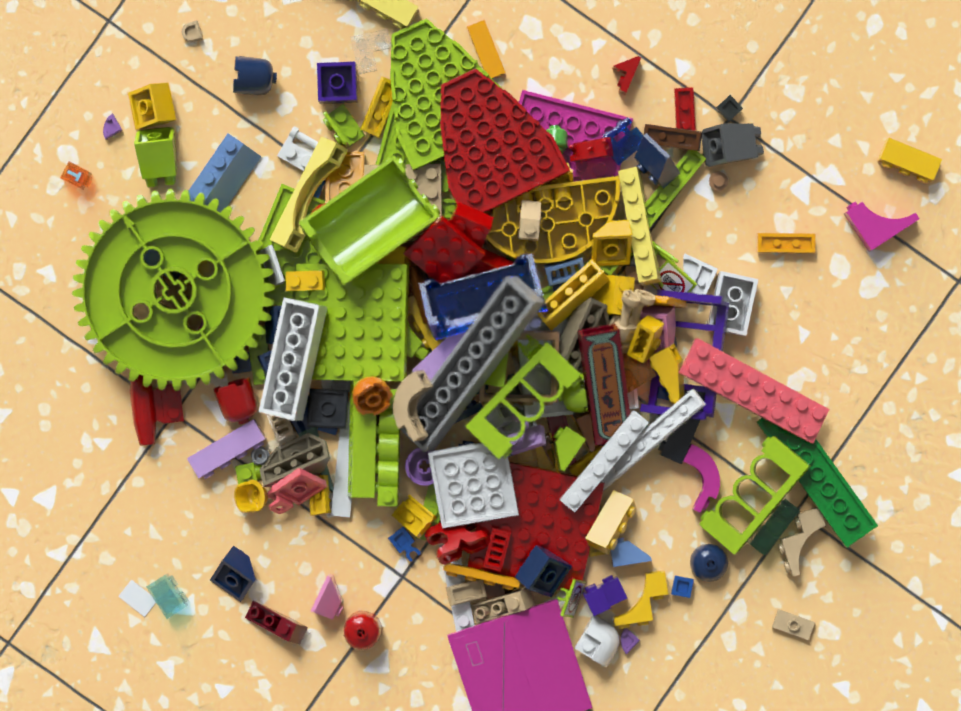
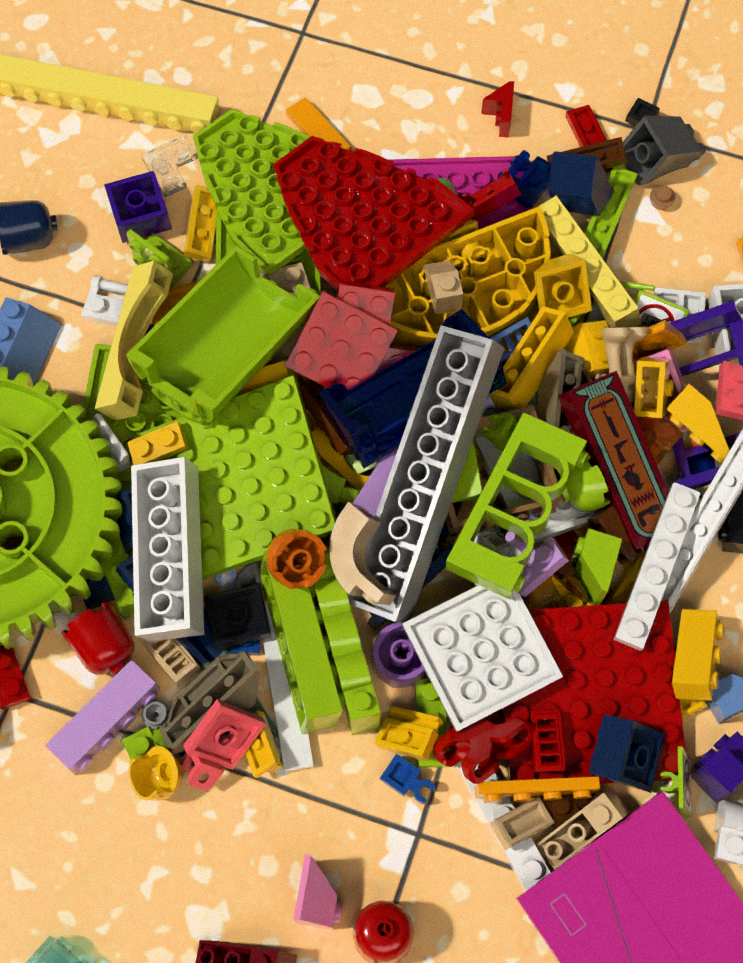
camera: 20 degrees left, 20 degrees down
dark blue slope [210,545,256,602] -> none

